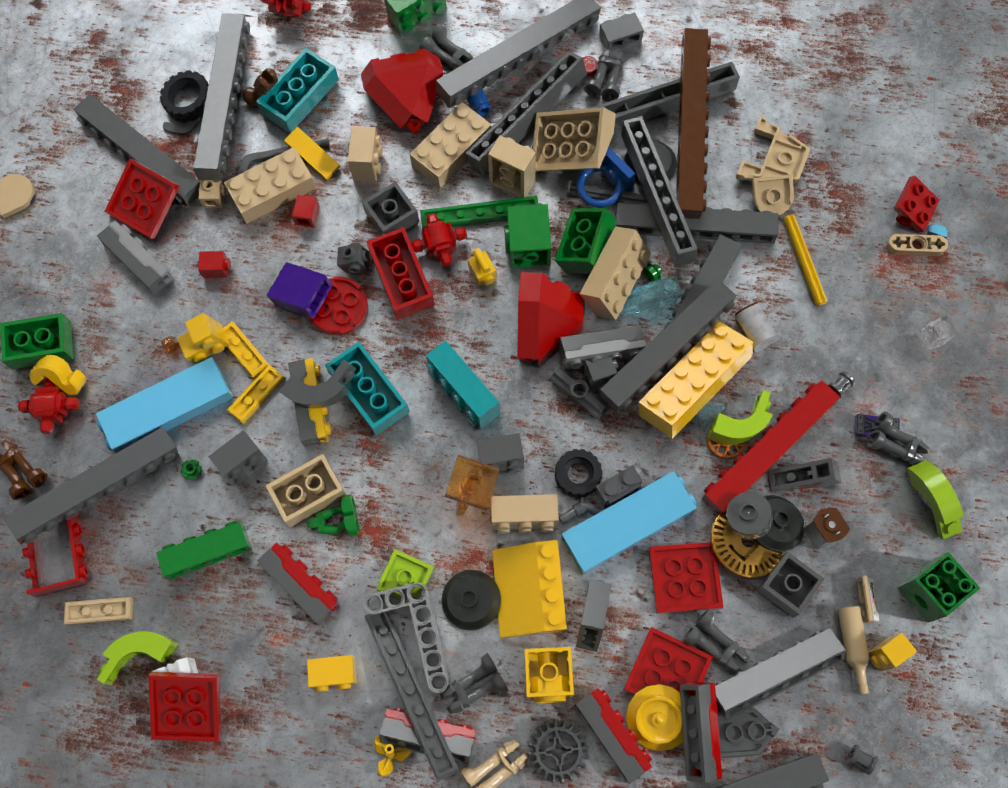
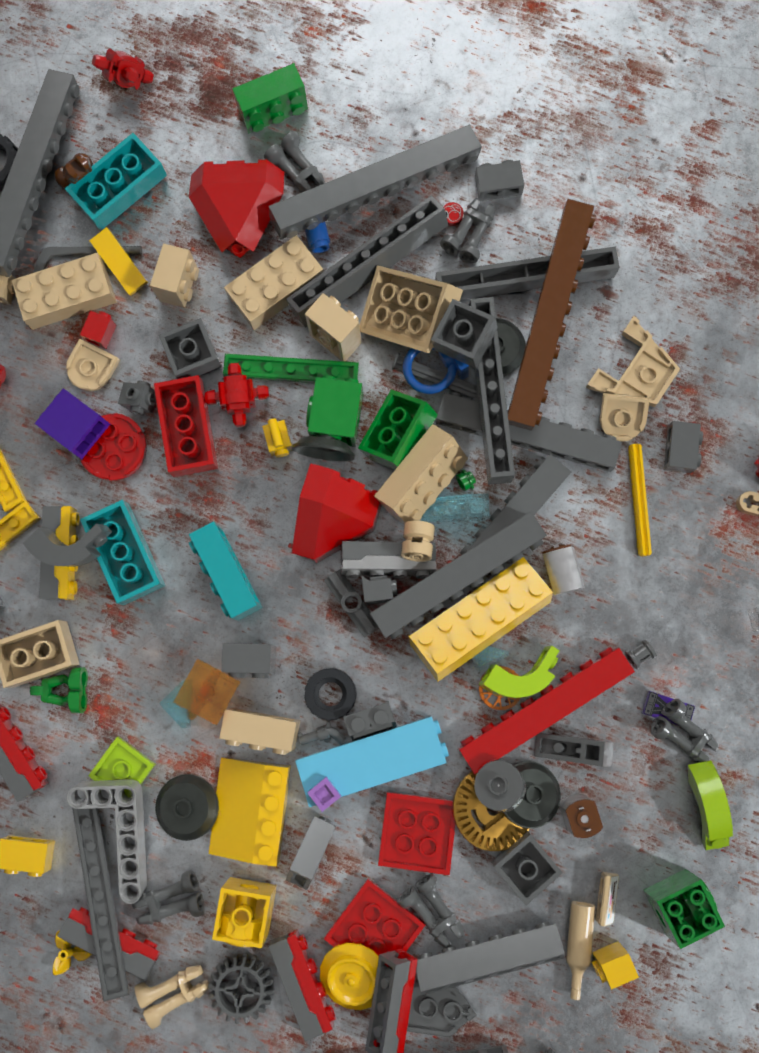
camera: 15 degrees right, 10 degrees up
none -> tan tile [66,339,120,391]
none -> clear light blue slope [159,680,192,728]
none -> pearl dark grey piece [292,435,355,462]
none -> medium lavender tile [307,776,341,812]
none -> tan wheel [401,521,435,562]
none -> dark grey brick [431,299,498,368]
none -> dark grey brick [664,421,703,473]

